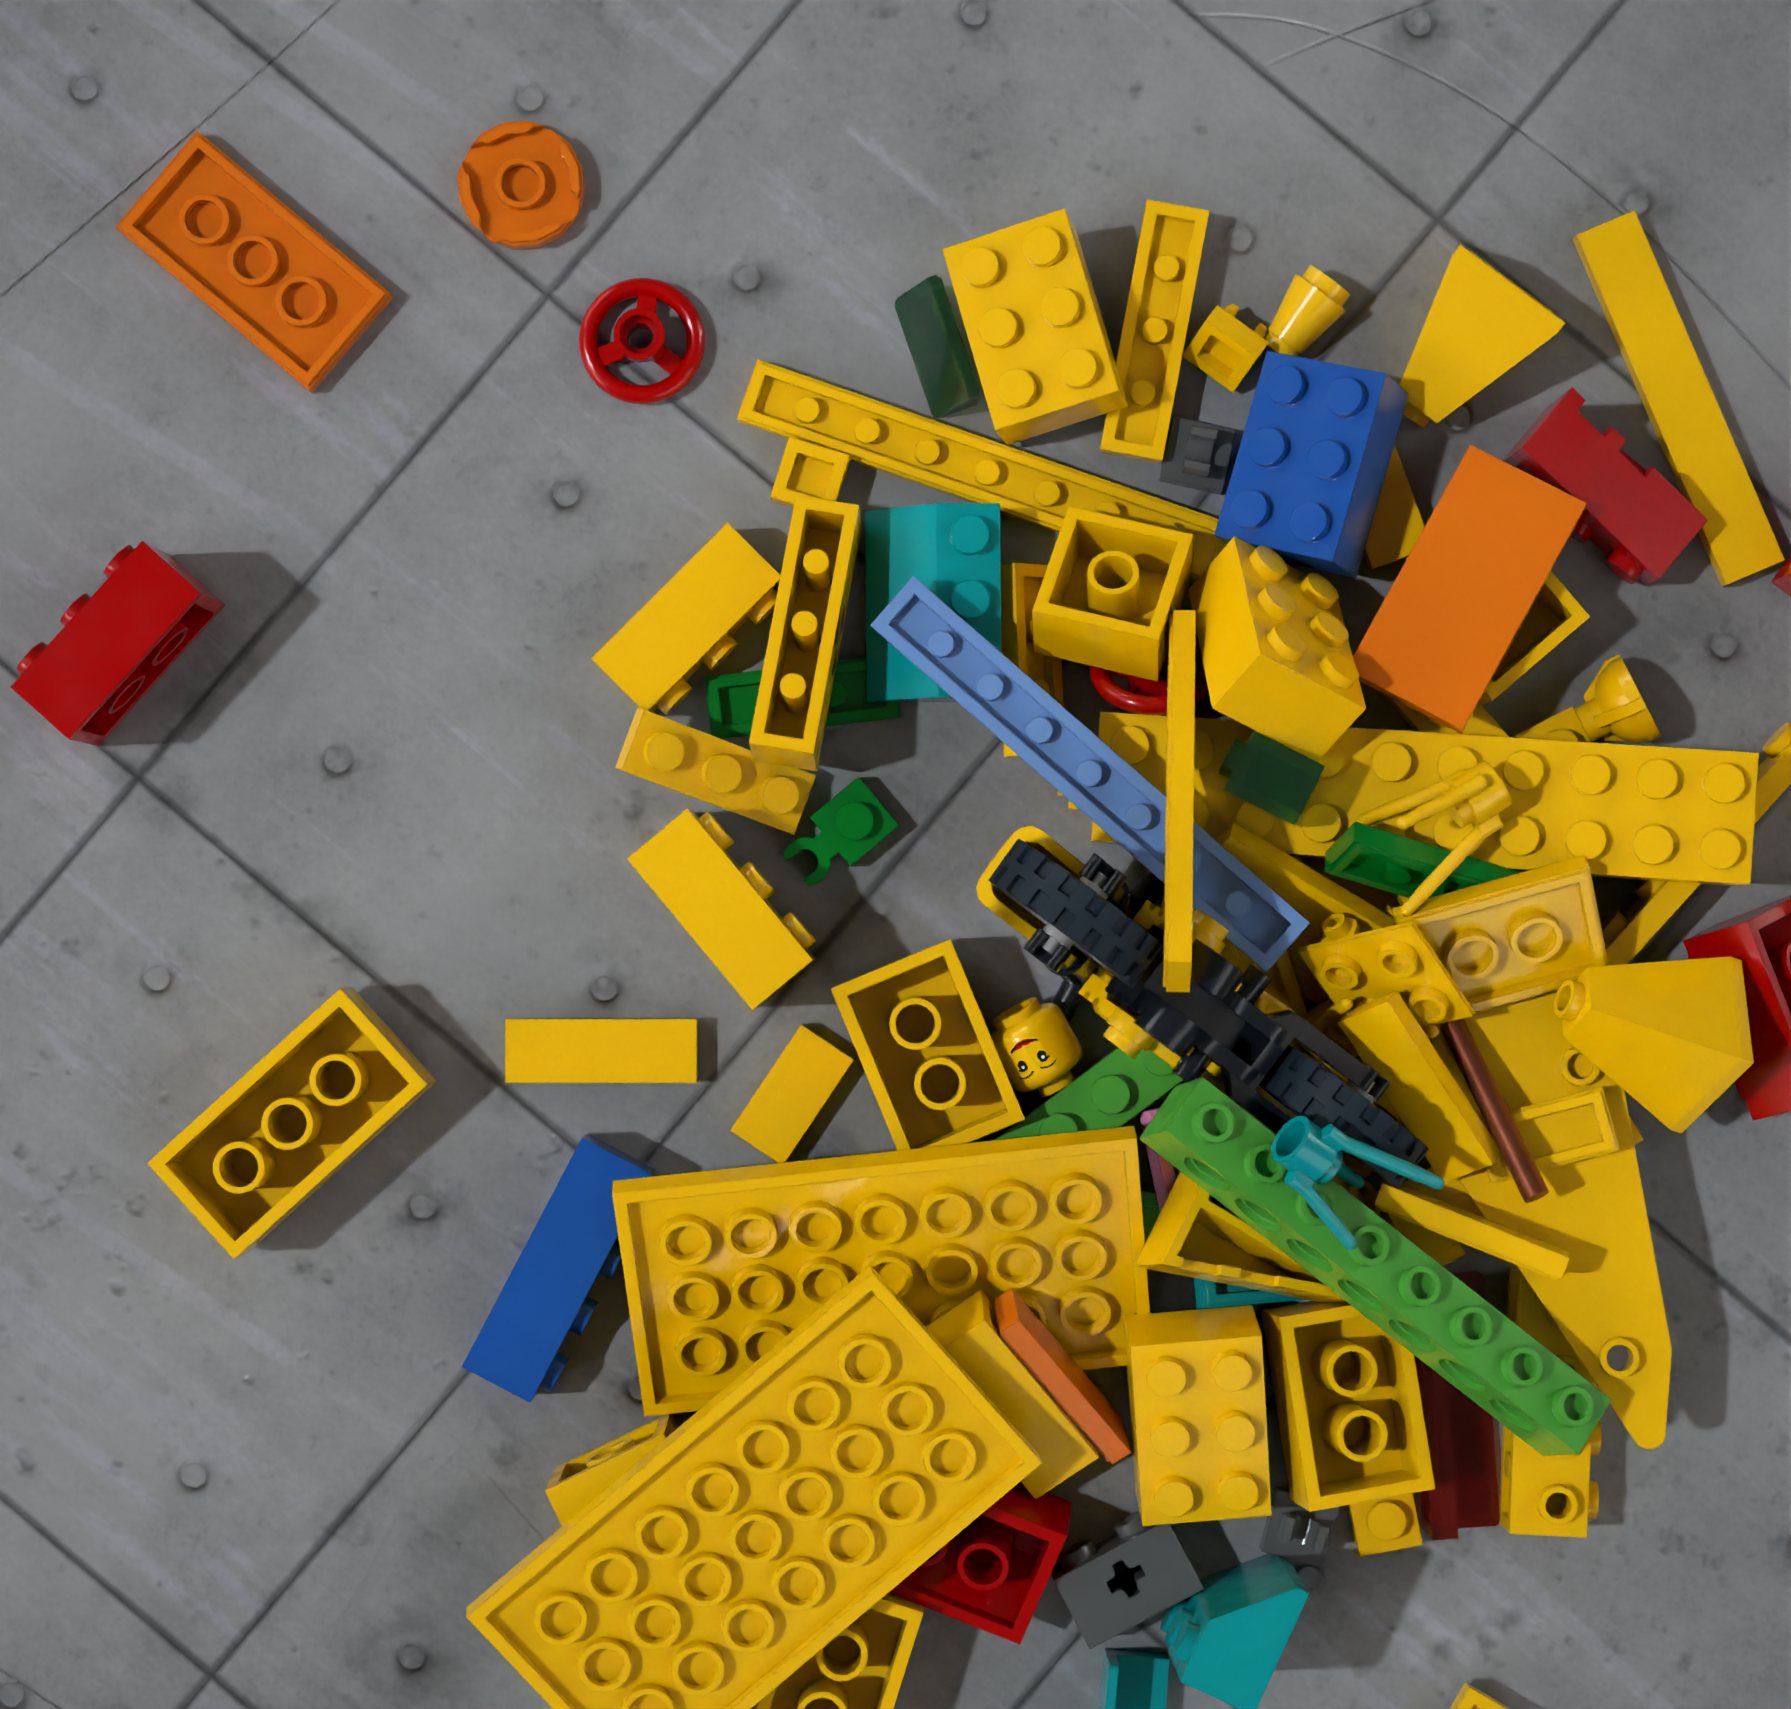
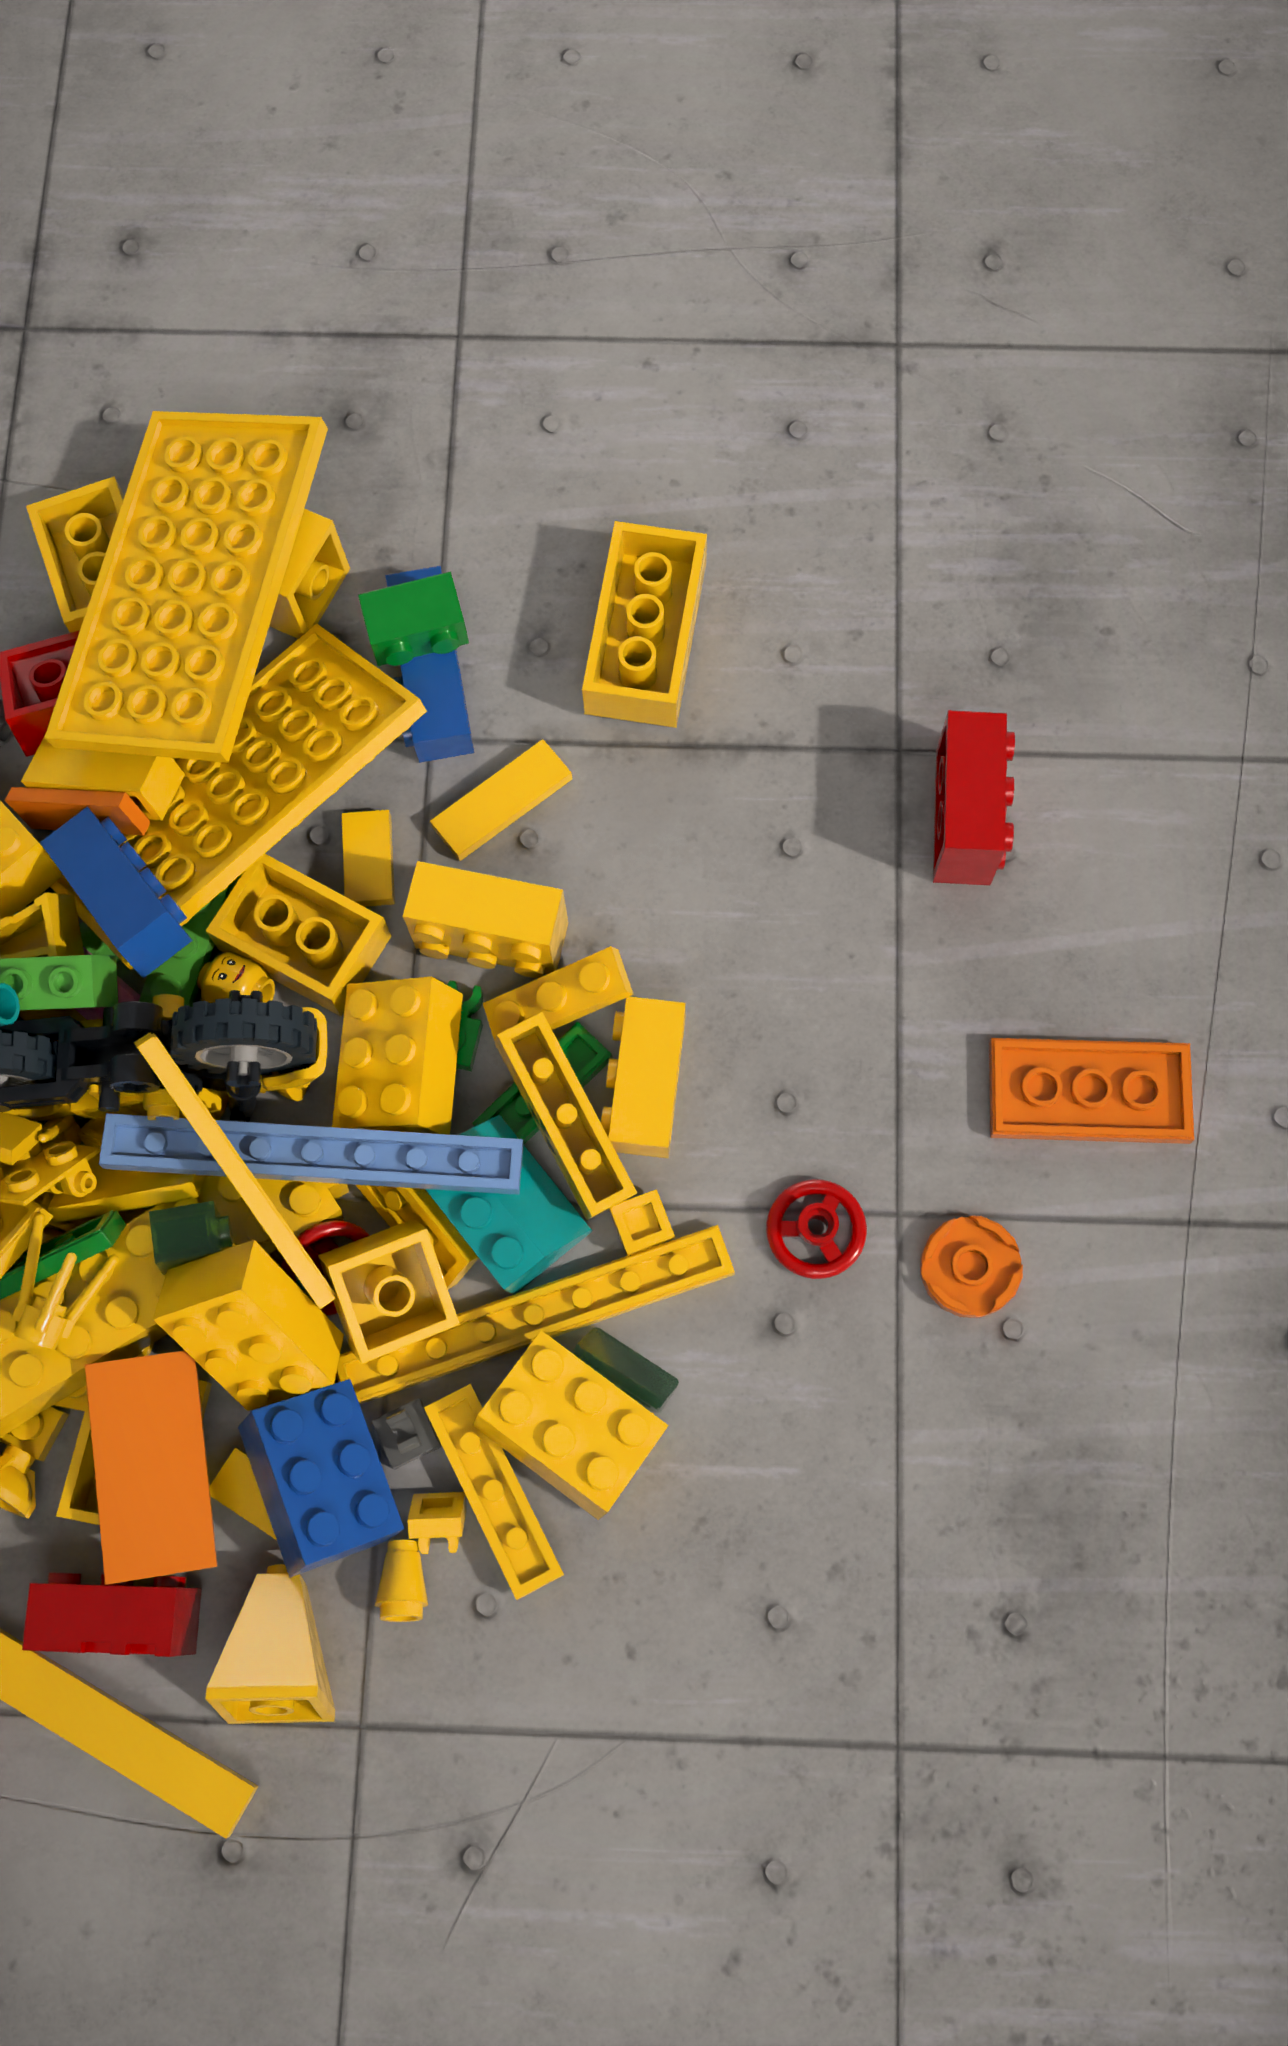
camera: 150 degrees right, 15 degrees down
none -> blue brick [40,806,193,978]
none -> yellow brick [332,976,463,1135]
none -> green brick [358,571,469,666]

